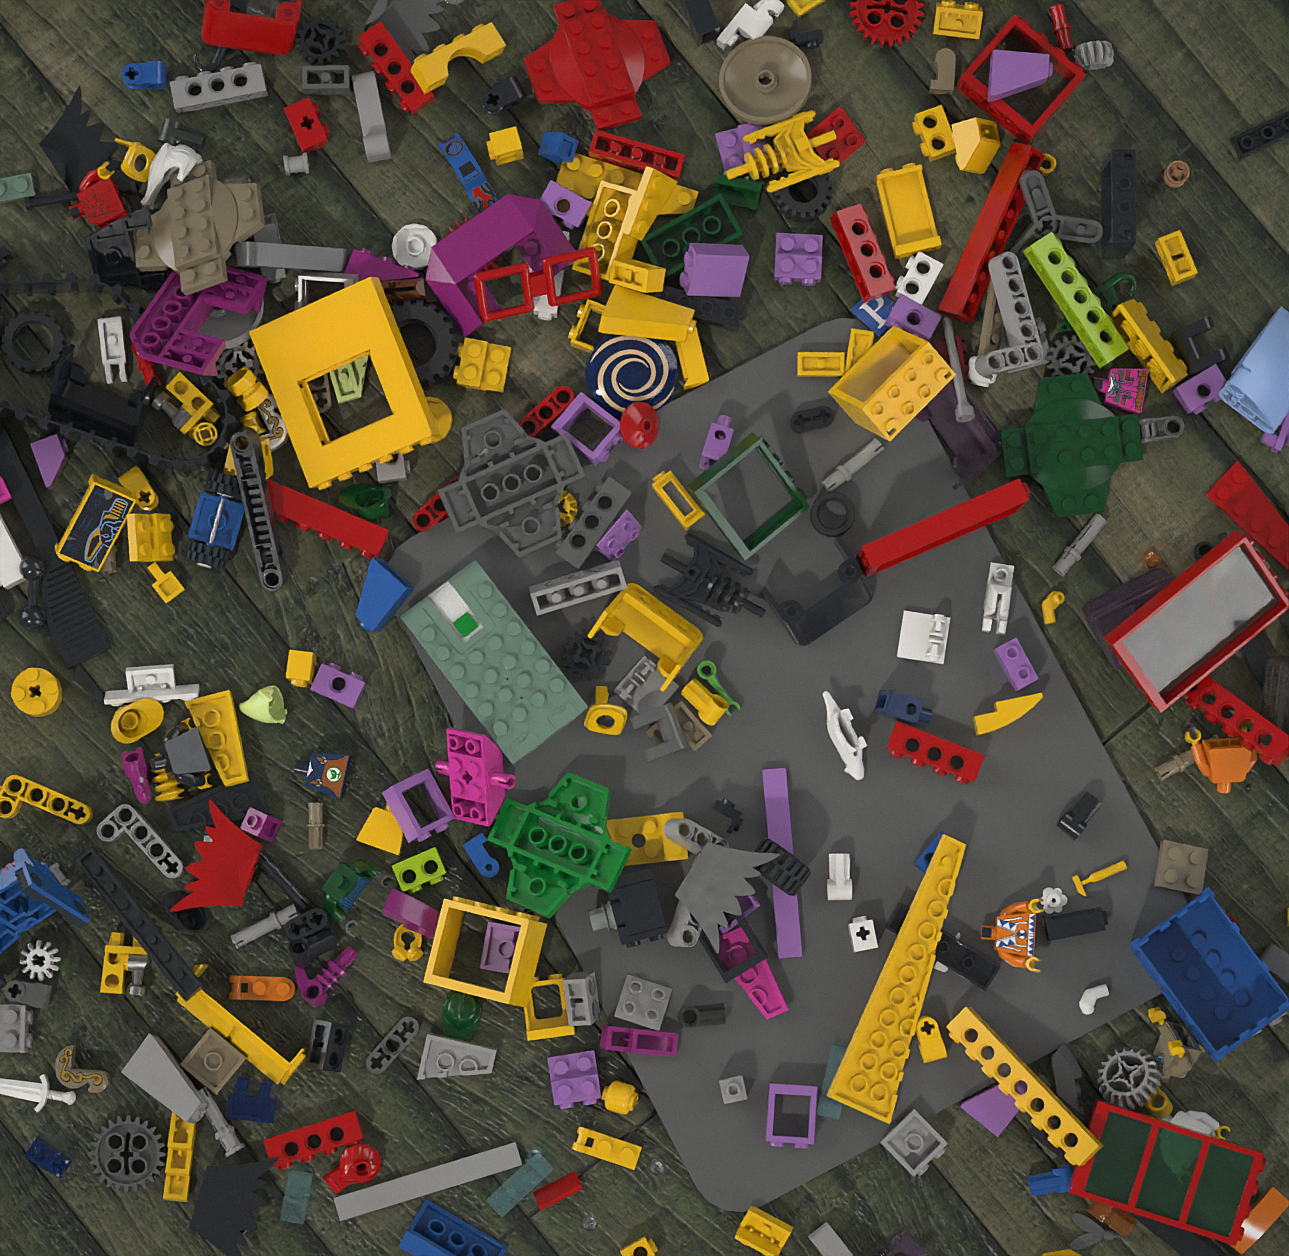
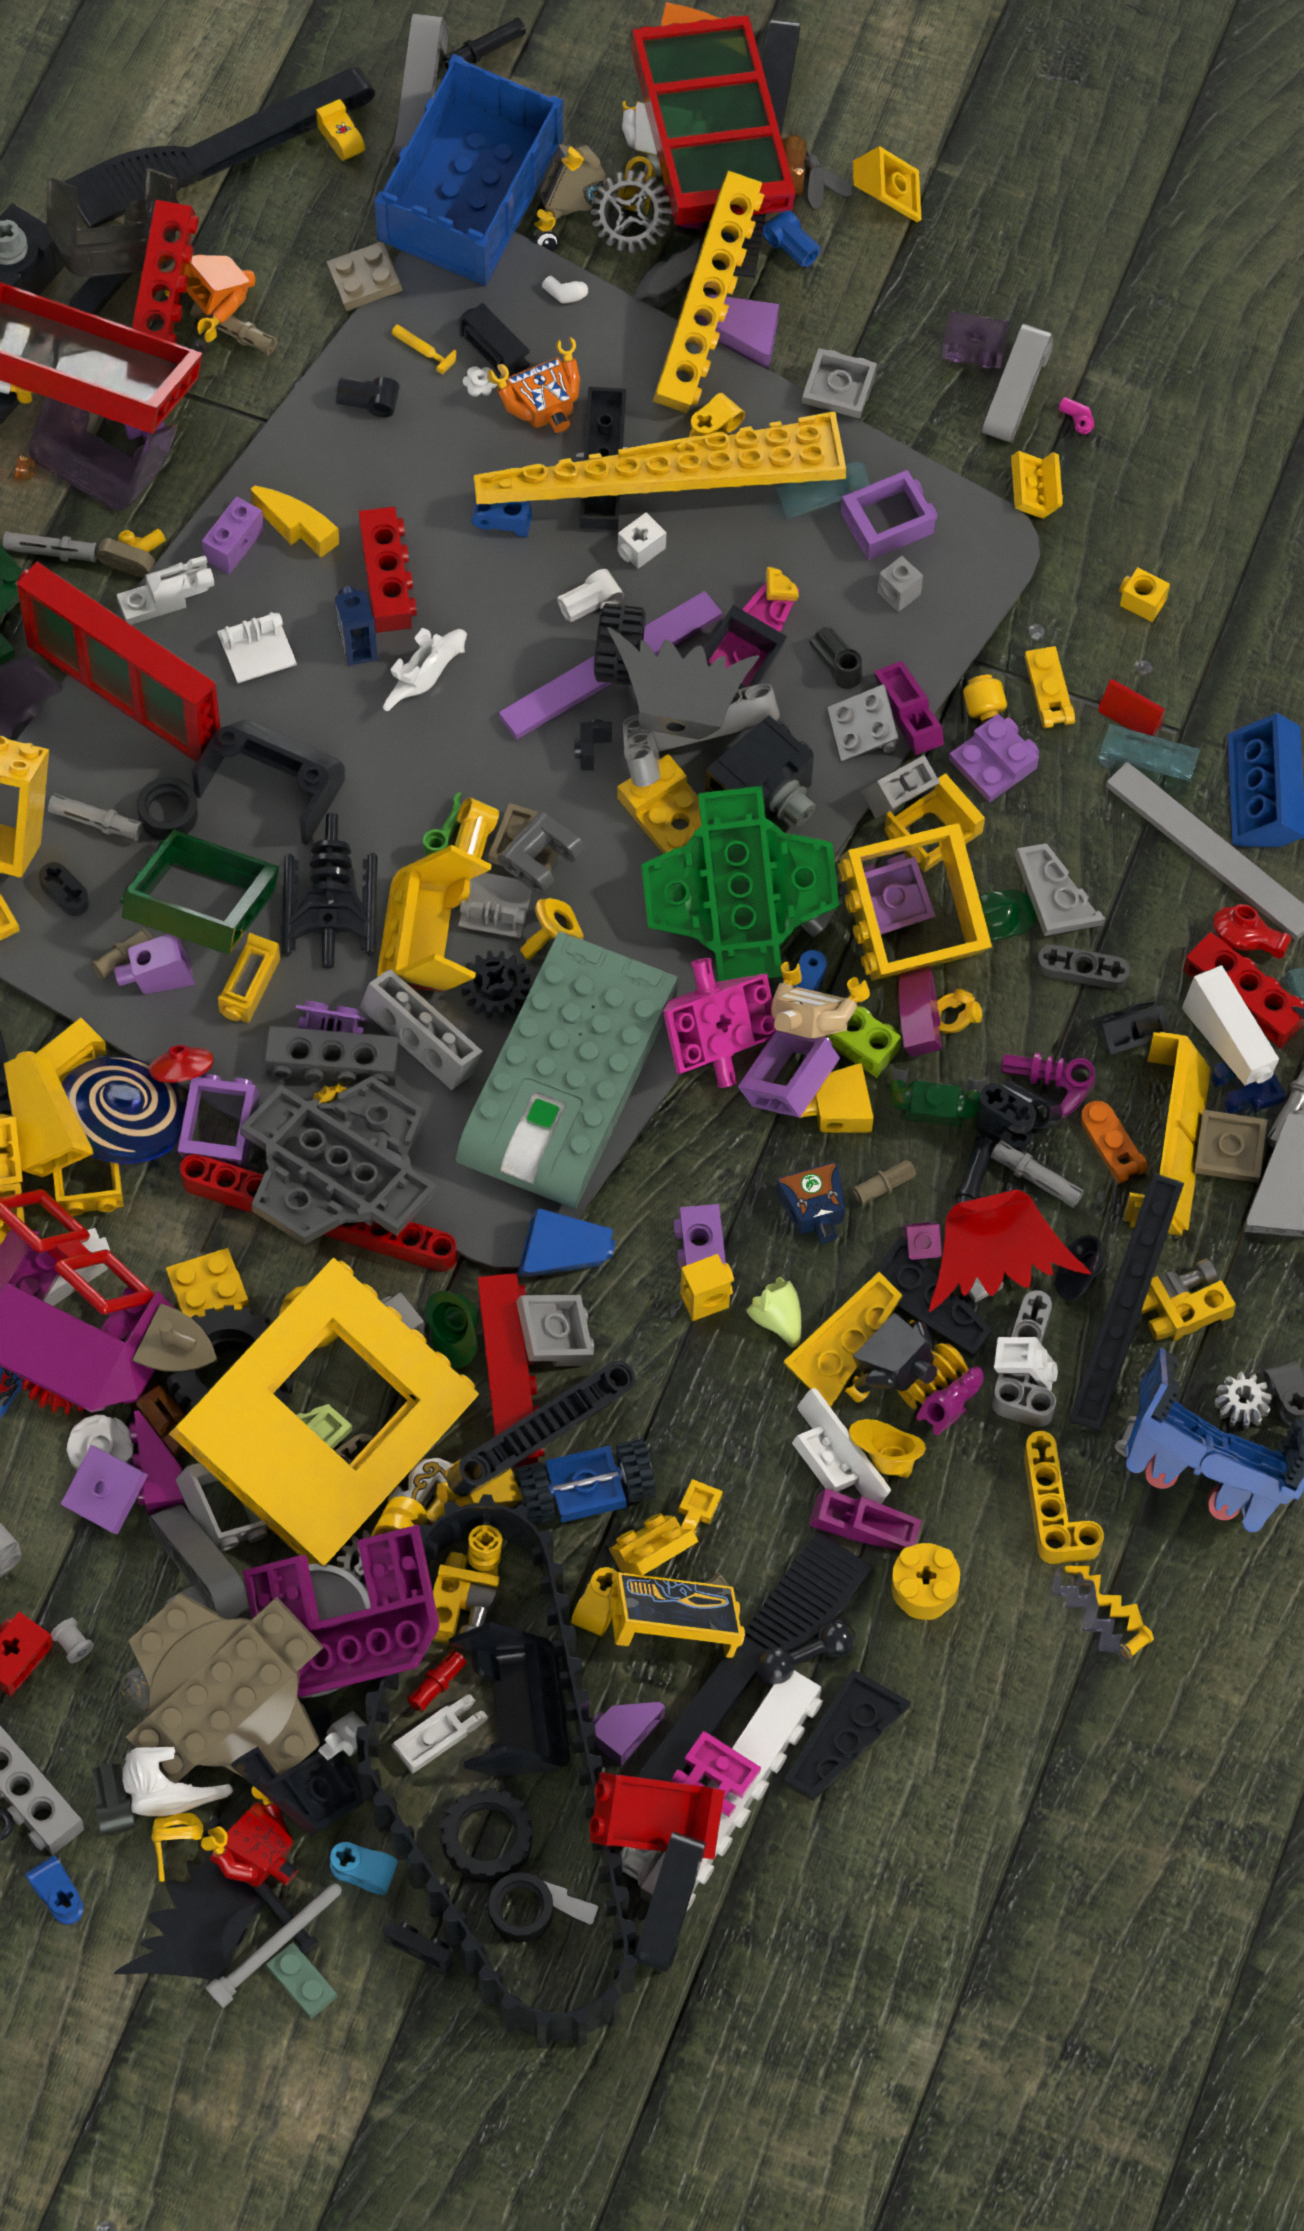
camera: 120 degrees left, 20 degrees down
none -> medium lavender plate [61,1445,148,1535]
none -> dark tan pin [91,928,153,980]
none -> dark tan beam [95,538,155,578]
none -> dark tan shield [133,1304,217,1372]
none -> light grey piece [205,1883,342,2008]
none -> white plate [318,1711,367,1760]
none -> dark azure piece [330,1842,398,1895]
none -> light grey plate [516,1295,594,1366]
none -> black sticker [535,231,559,252]
none -> yellow tile [765,567,799,601]
none -> tan torso [771,962,870,1038]
none -> magenta slope [809,1488,922,1550]
none -> white bracket [994,1337,1058,1390]
none -> white slope [1182,965,1279,1086]

